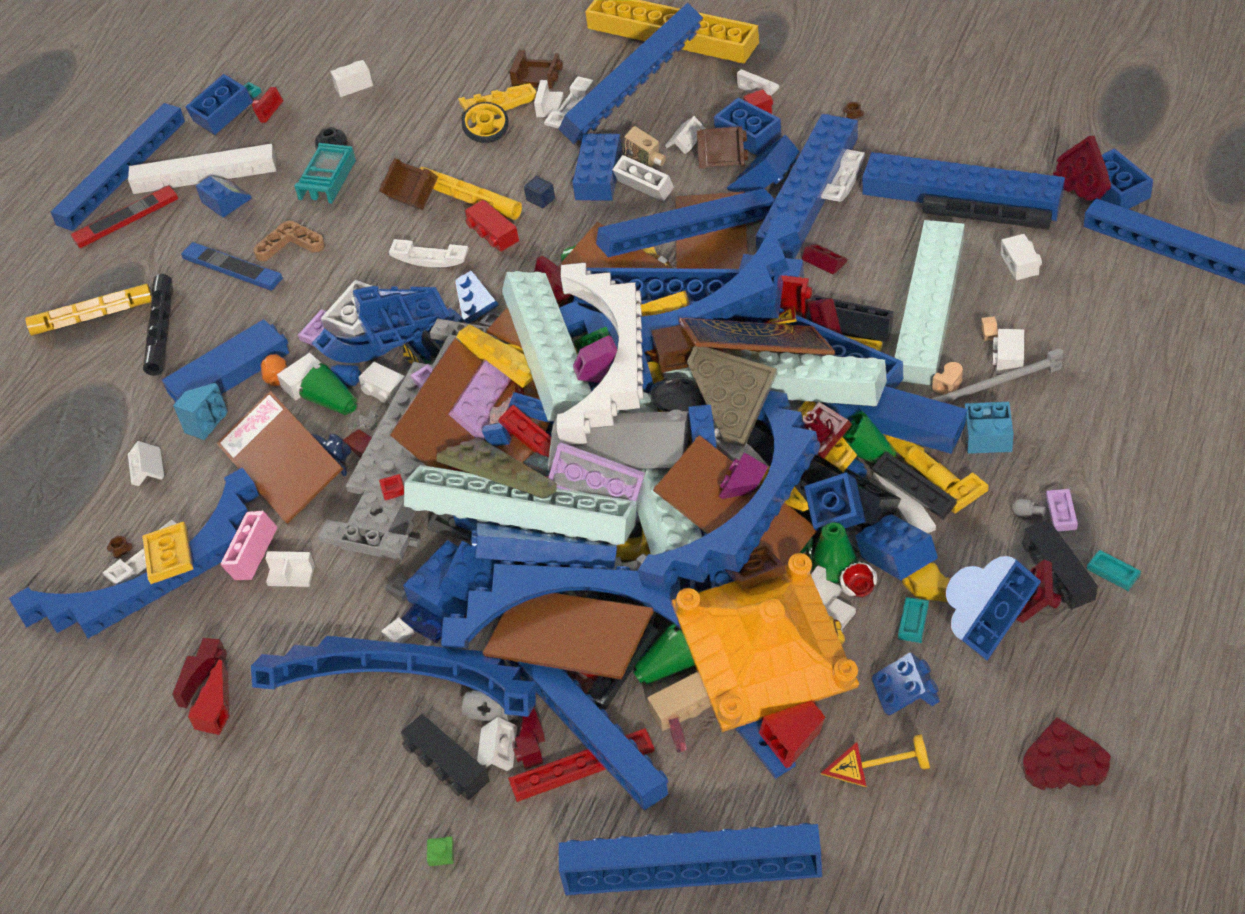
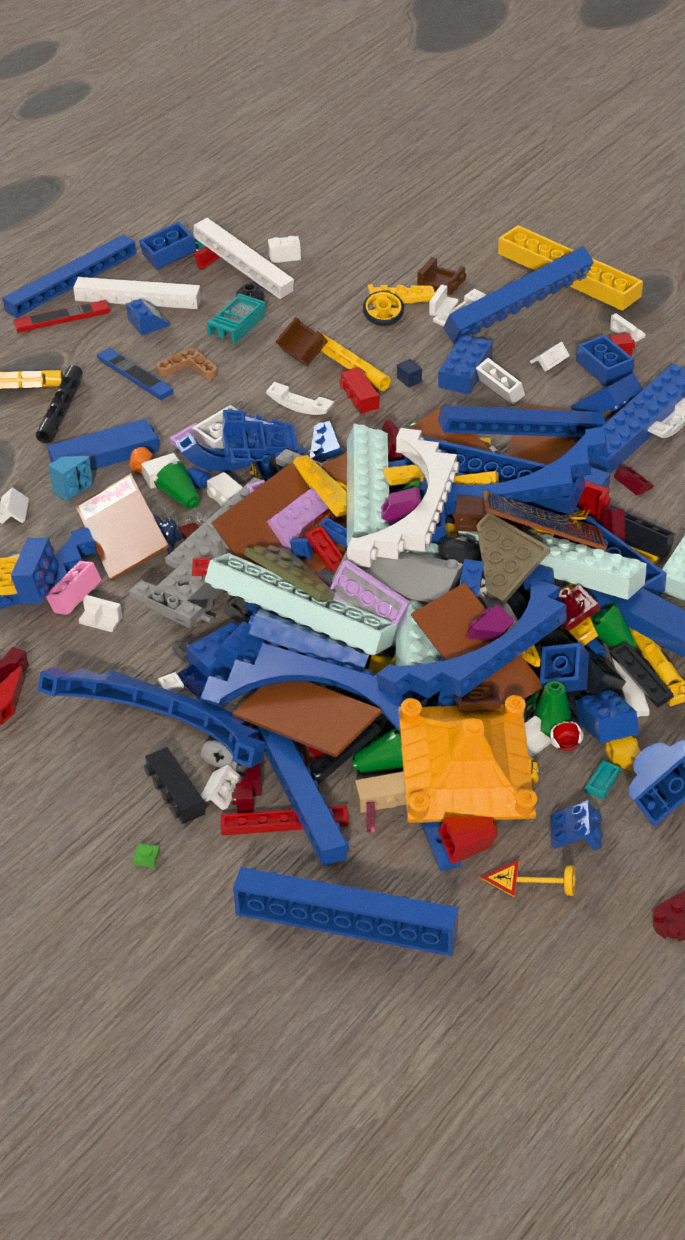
camera: 10 degrees right, 5 degrees down
tan torso [623,126,666,167] -> none
reddish brown panel [697,126,748,169] -> none
white tile [826,598,856,629] -> none
none -> blue brick [11,538,59,604]
none -> white brick [193,218,294,299]
none -> yellow plate [383,465,424,485]

